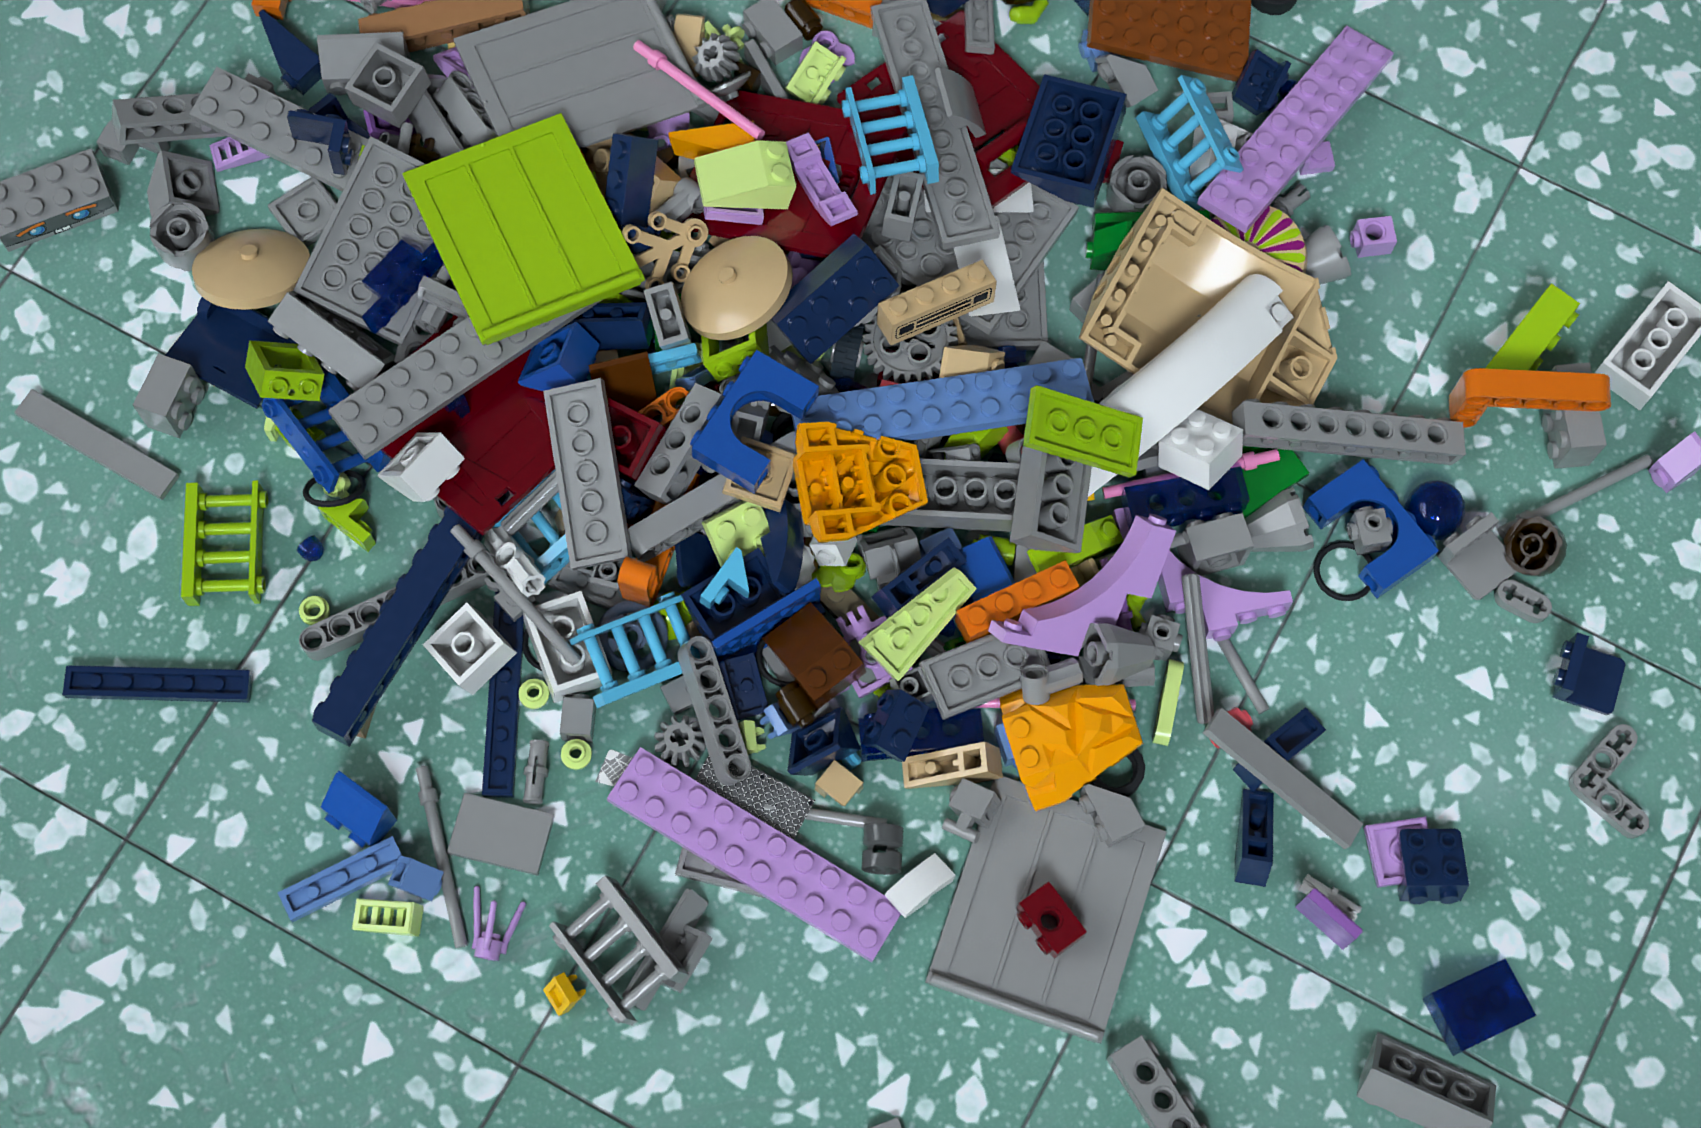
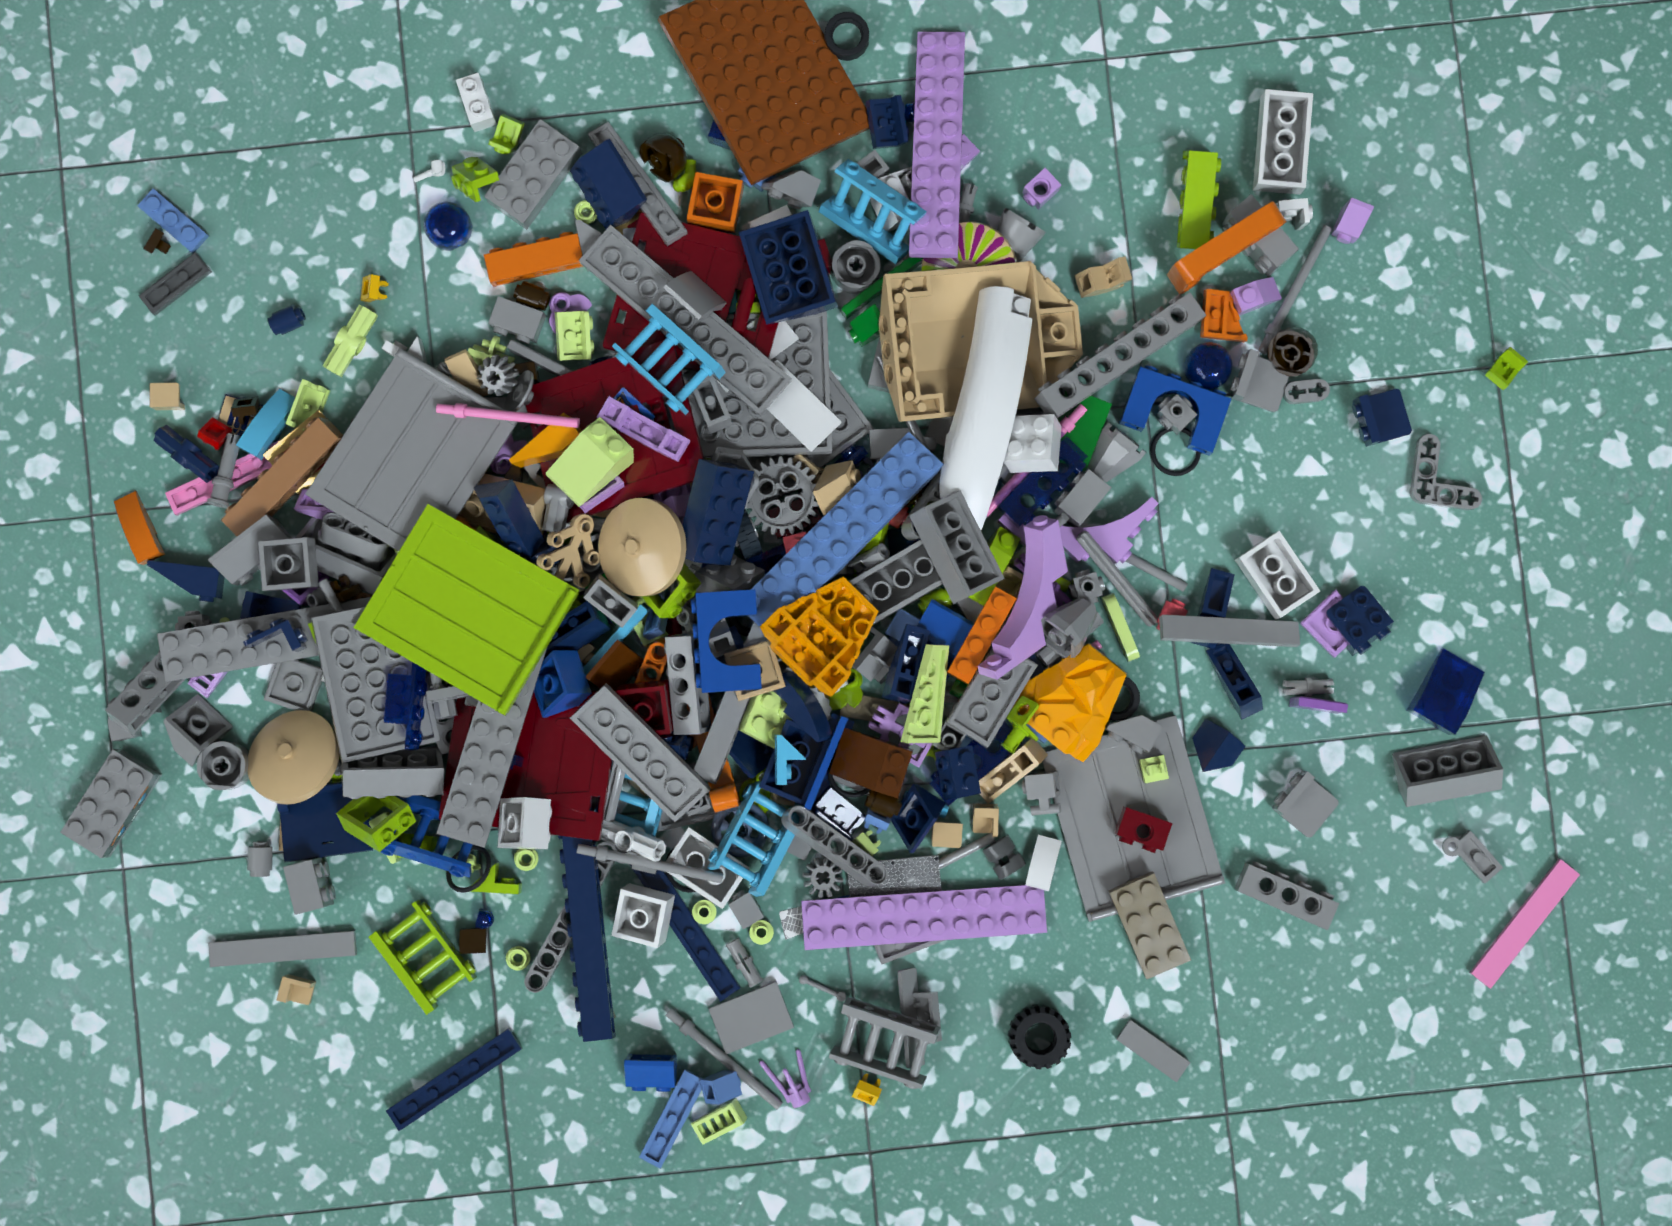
camera: 30 degrees left, 15 degrees up
tan brick [877,260,997,346] -> none
light grey piece [1021,657,1083,705] -> none
lime plate [1023,385,1143,478] -> none
none -> light grey brick [247,841,273,877]
none -> tan panel [276,974,316,1005]
none -> dark brown slope [459,928,487,954]
none -> yellowish green plate [514,849,539,871]
none -> orange brick [687,172,744,233]
none -> light grey hinge [799,975,846,1001]
none -> tan panel [972,803,999,837]
none -> lime bracket [1001,696,1039,754]
none -> black tyre [1008,1004,1071,1069]
none -> tan brick [1074,256,1132,298]
none -> dark tan plate [1108,871,1191,980]
none -> yellowish green tile [1139,755,1169,783]
none -> dark blue slope [1192,719,1245,772]
none -> orange wing [1200,289,1248,343]
none -> lavender slope [1230,277,1282,316]
none -> white brick [1235,531,1320,620]
none -> light grey bracket [1272,771,1338,837]
none -> white bracket [1276,198,1313,230]

